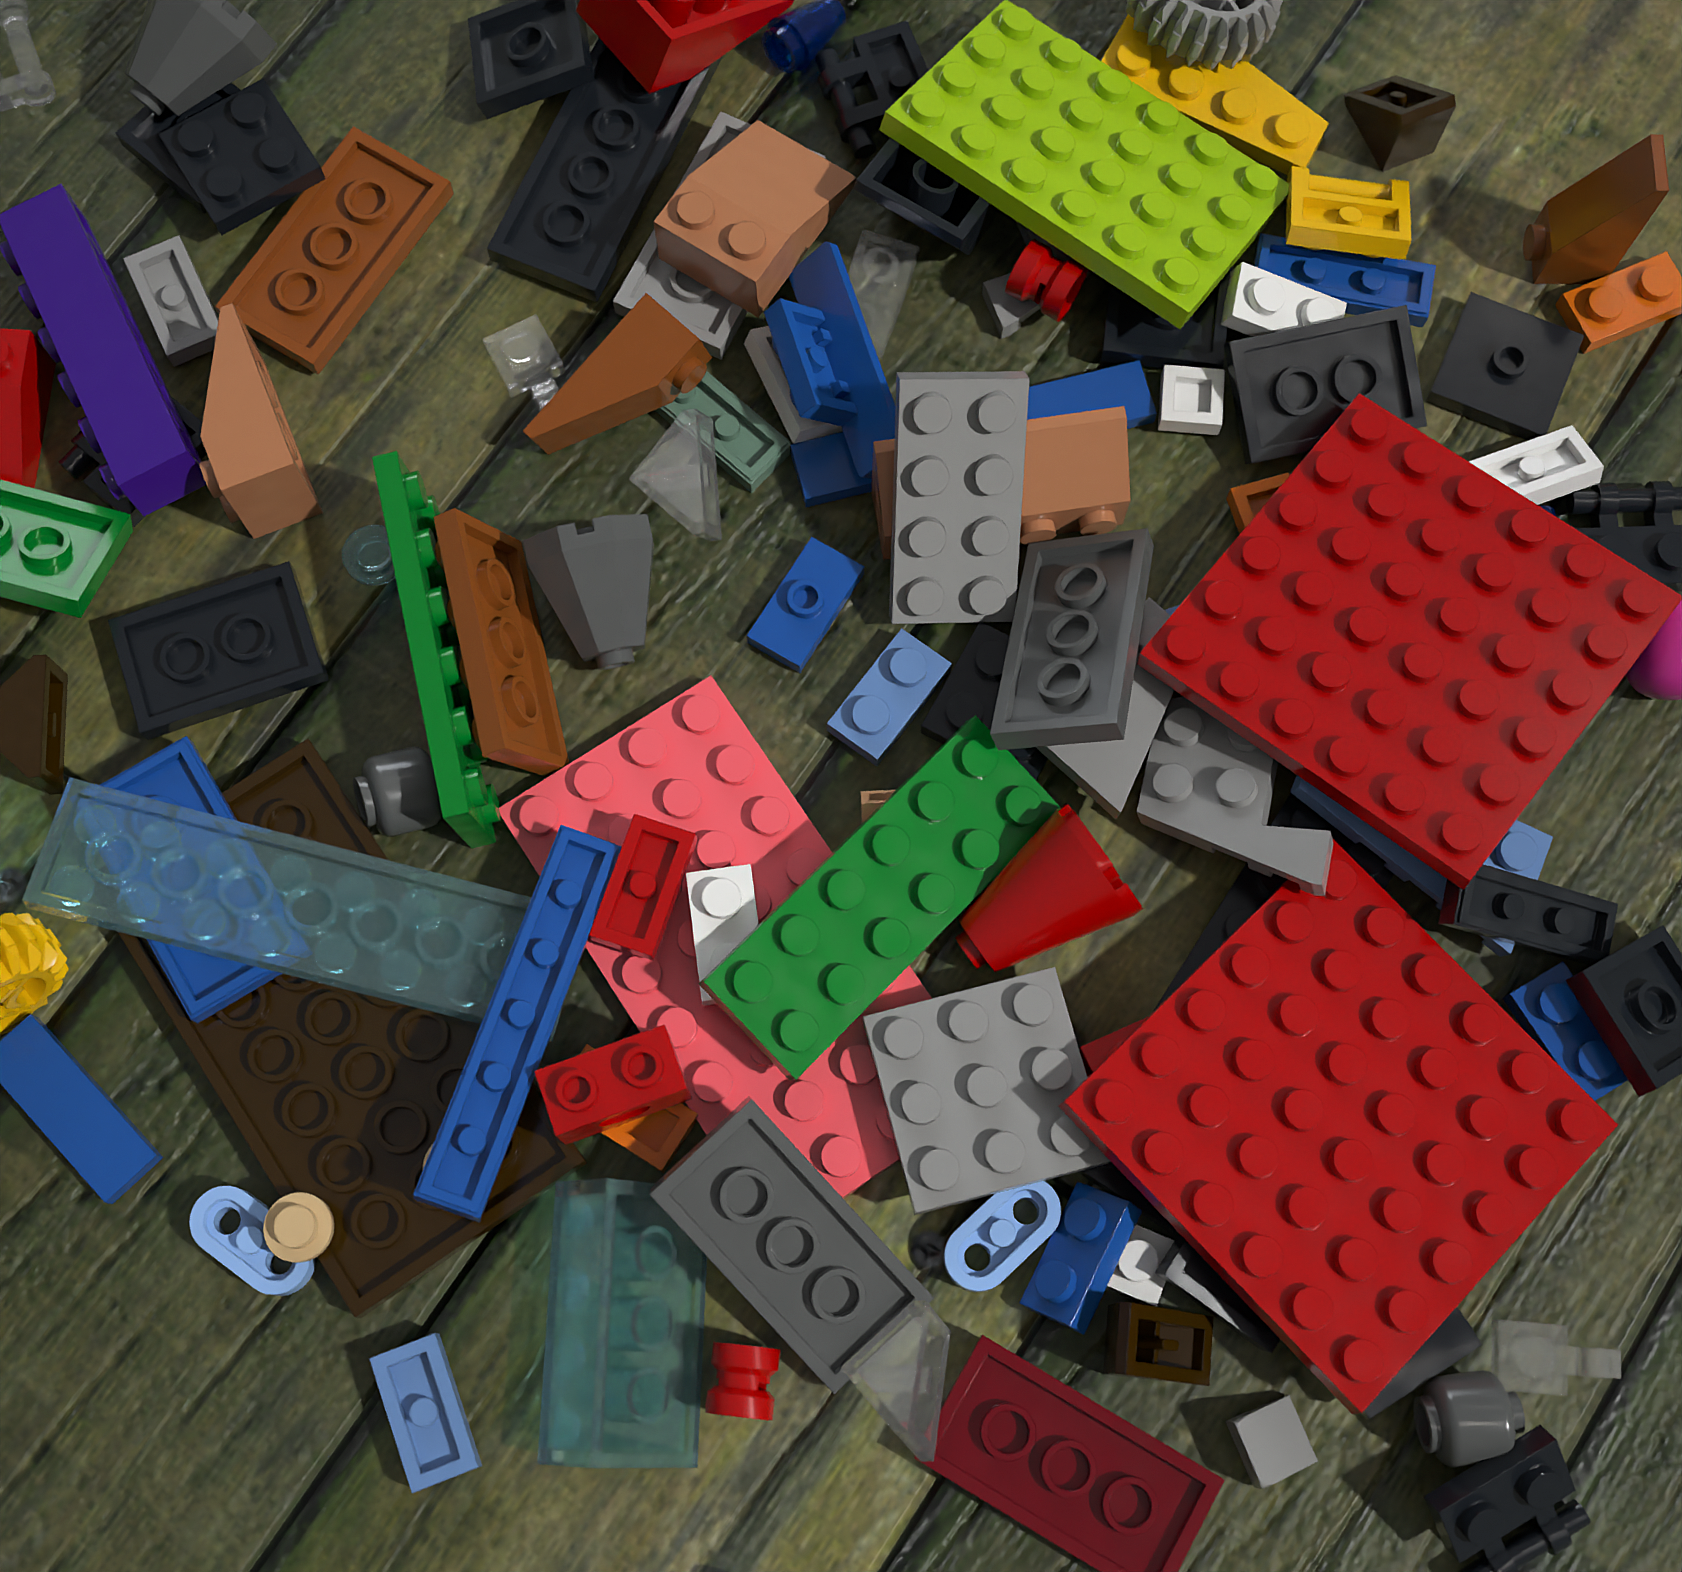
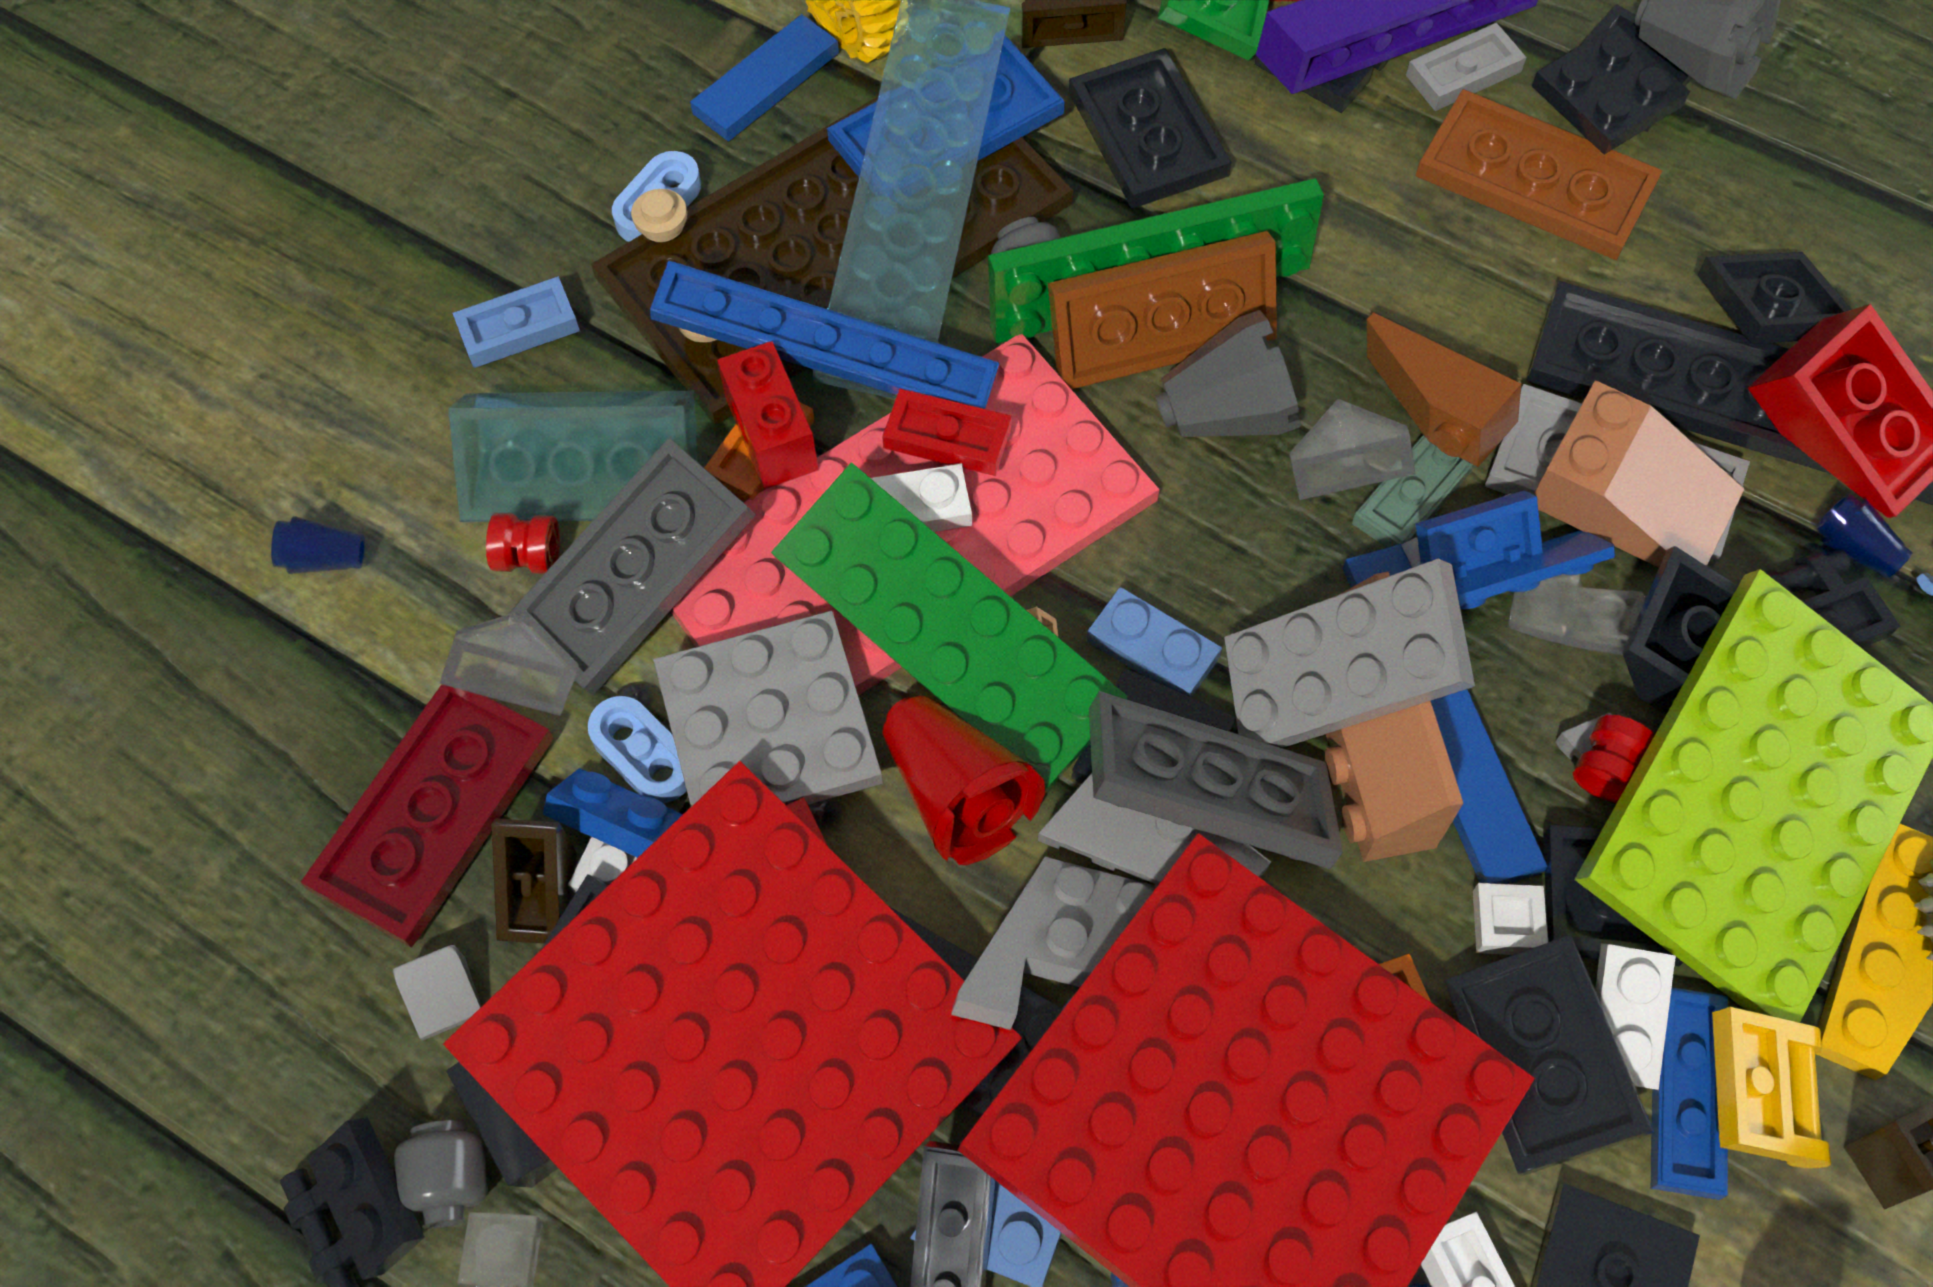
camera: 90 degrees right, 10 degrees down
nougat slope [199,303,323,539] -> none
clear plate [482,314,565,412] -> none
blue plate [747,537,864,673] -> none

